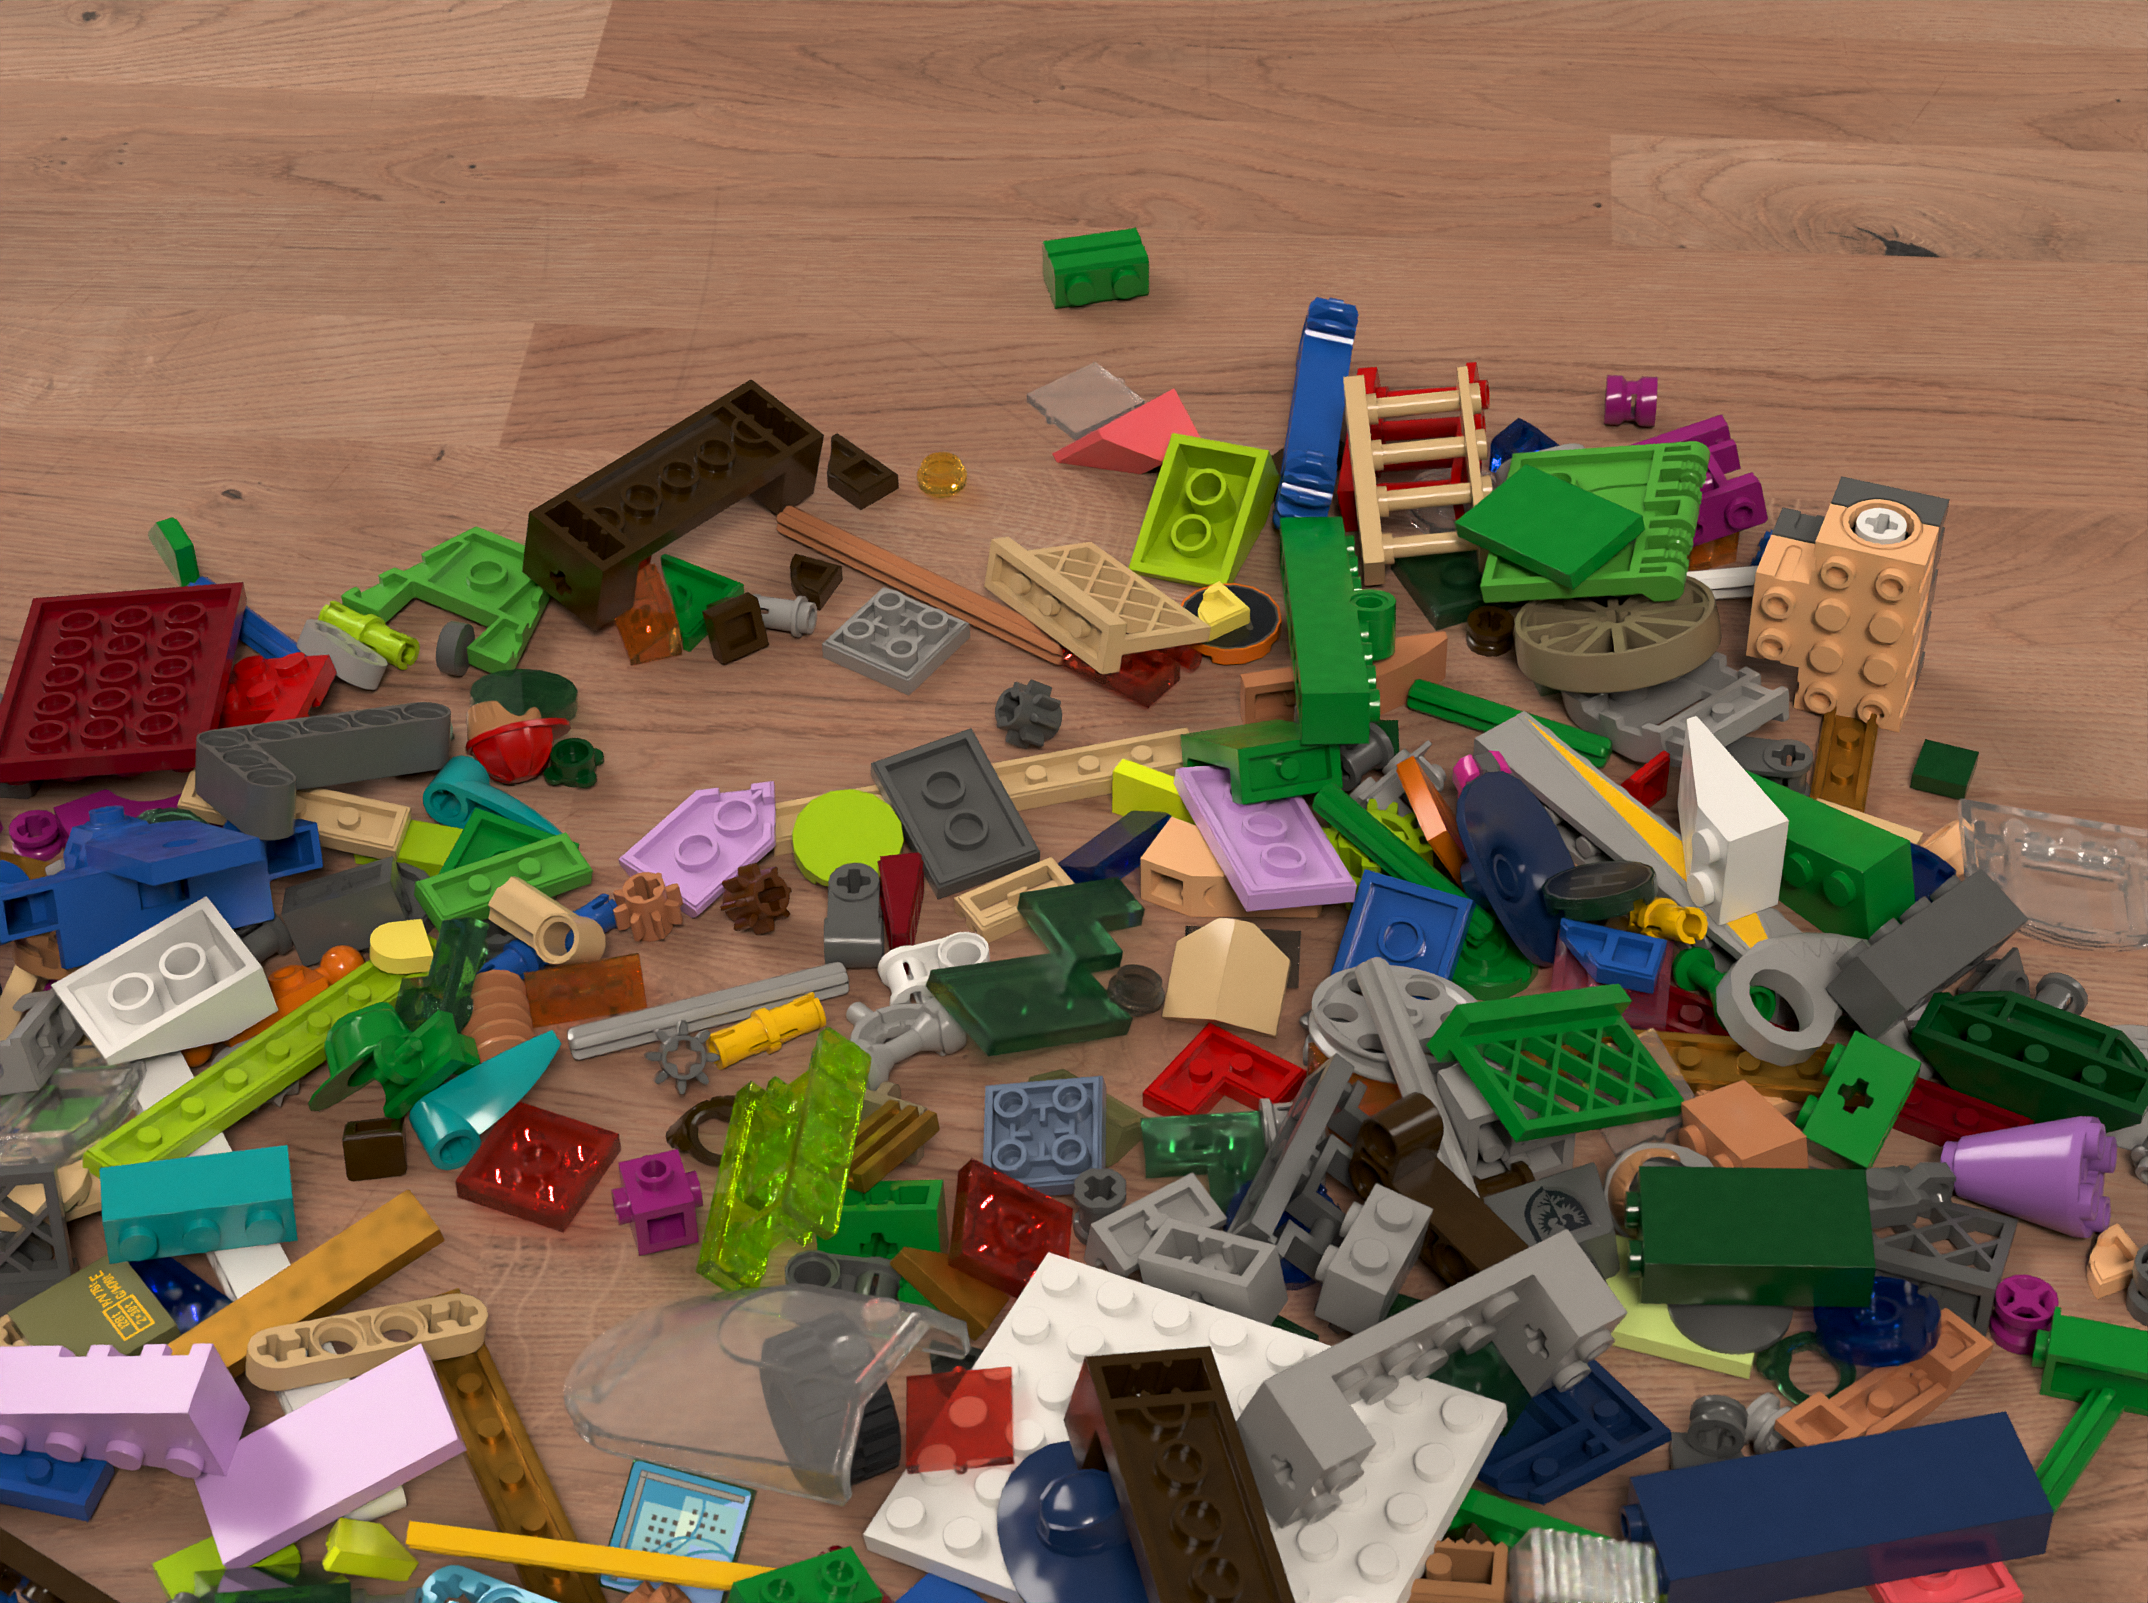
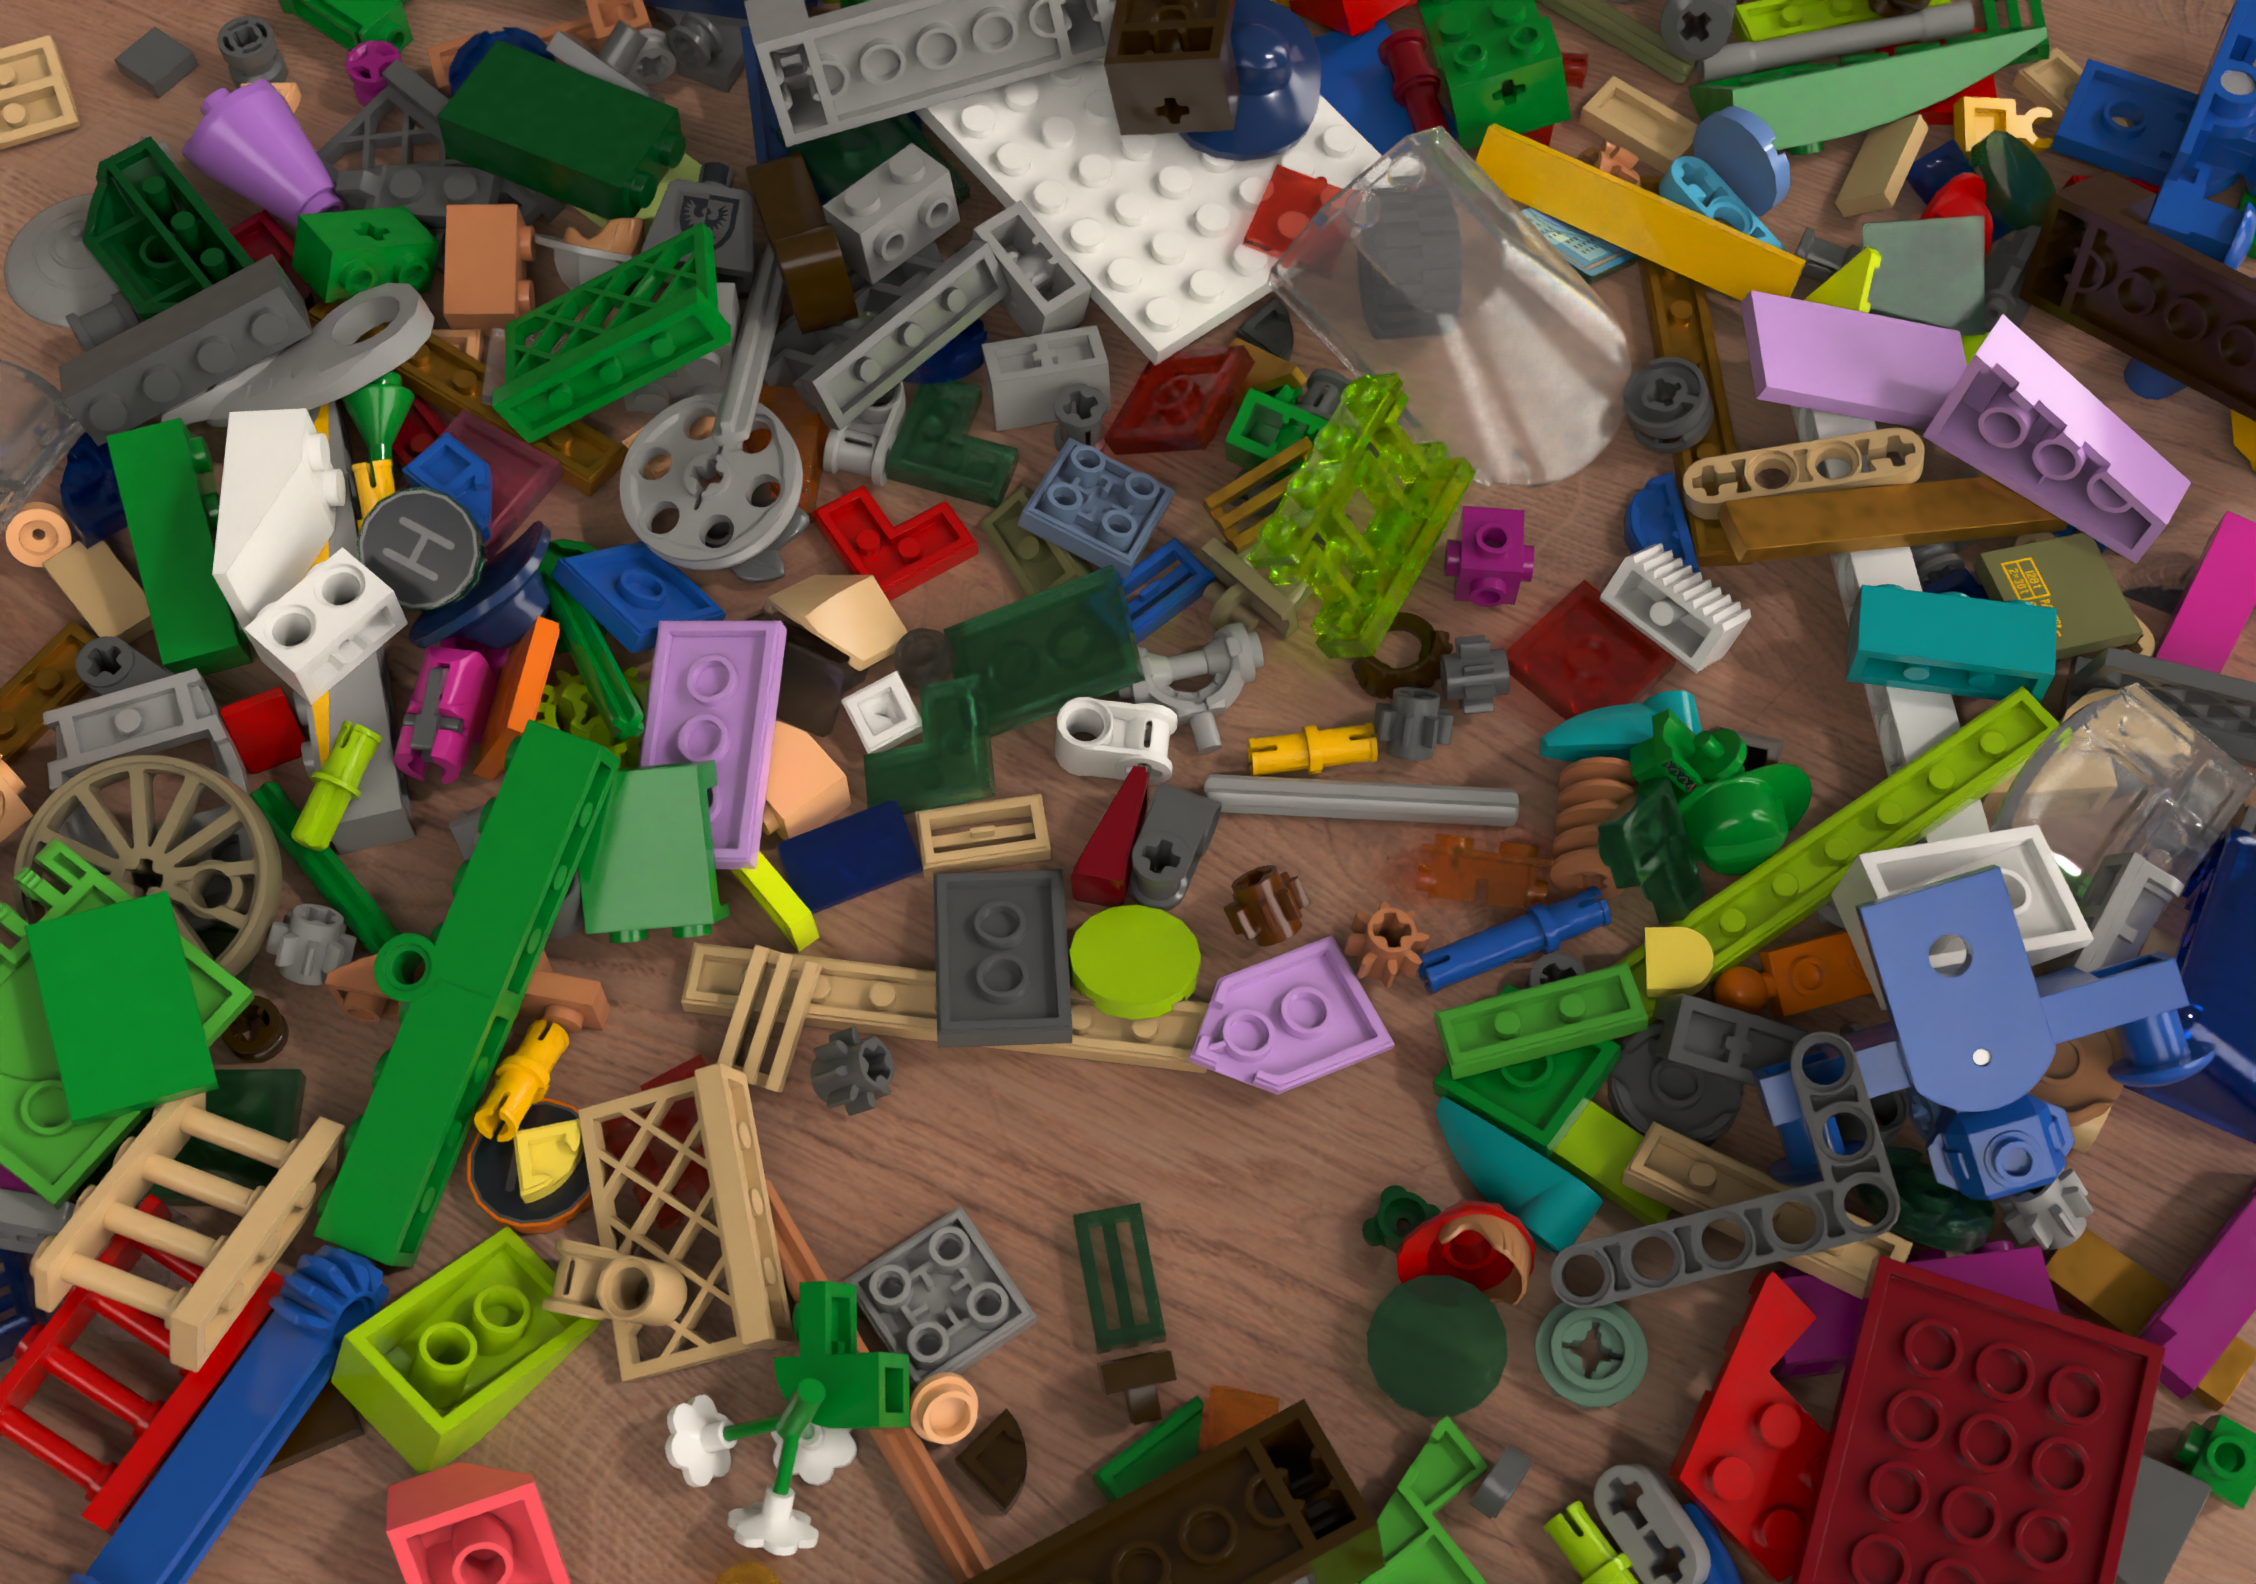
camera: 160 degrees left, 20 degrees up
tan piece [488,876,606,968] -> none
light grey pin [753,594,817,638] -> none
none -> white brick [244,547,408,705]
none -> light grey gear [266,904,357,986]
none -> lime axle [291,721,383,851]
none -> yellow pin [474,1019,569,1142]
none -> tan piece [541,1239,687,1326]
none -> dark grey tile [546,19,665,103]
none -> white plant [665,1378,857,1556]
none -> tan tile [717,944,823,1093]
none -> green brick [773,1281,910,1430]
none -> white tile [841,671,927,758]
none -> light nougat plate [909,1372,978,1444]
none -> clear green tile [1072,1203,1166,1354]
none -> blue tile [1083,537,1215,651]
none -> dark grey gear [1440,635,1510,715]
none -> white brick [1599,543,1751,674]
none -> dark grey wheel [1622,357,1714,453]
none -> blue tile [1624,472,1700,573]

